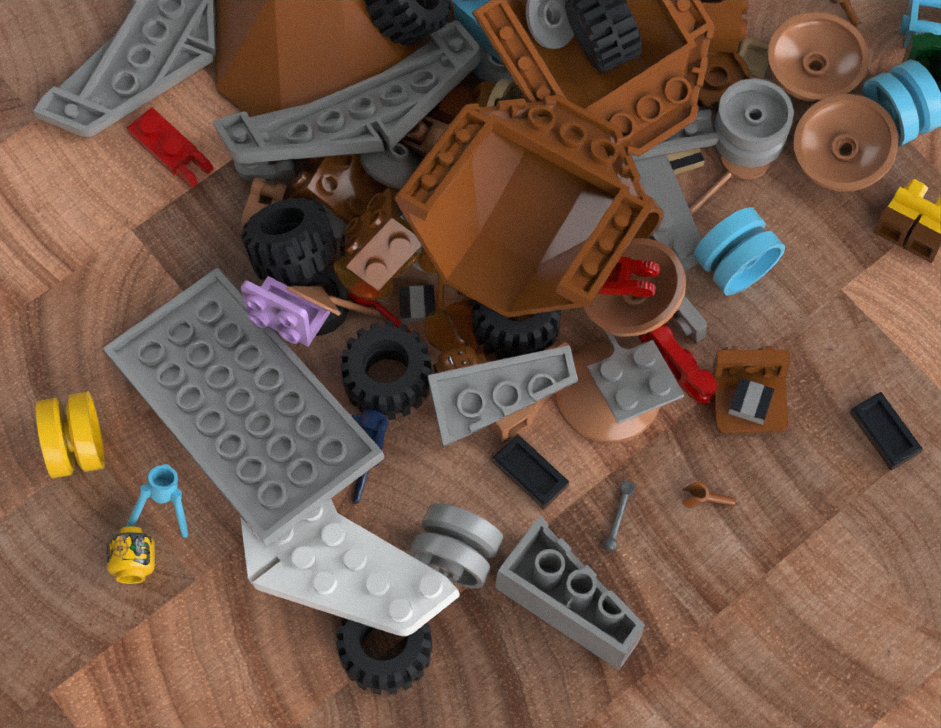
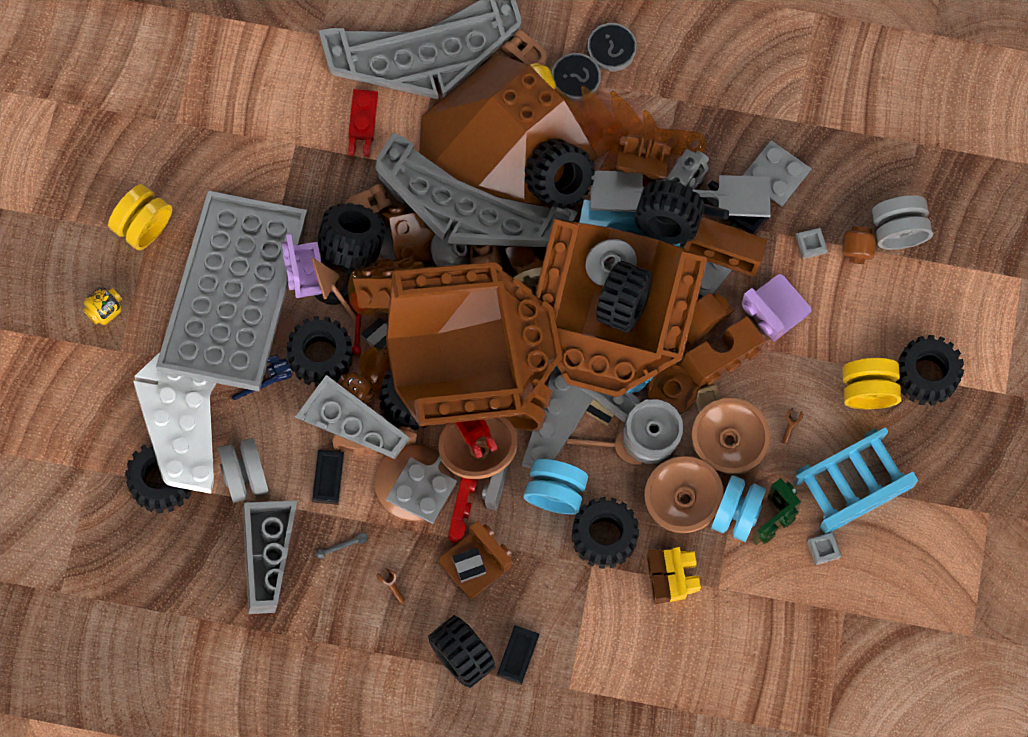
camera: 45 degrees right, 5 degrees up
medium azure plant [126,464,188,538] -> none
none -> black tyre [428,615,496,688]
none -> black tyre [571,497,639,569]

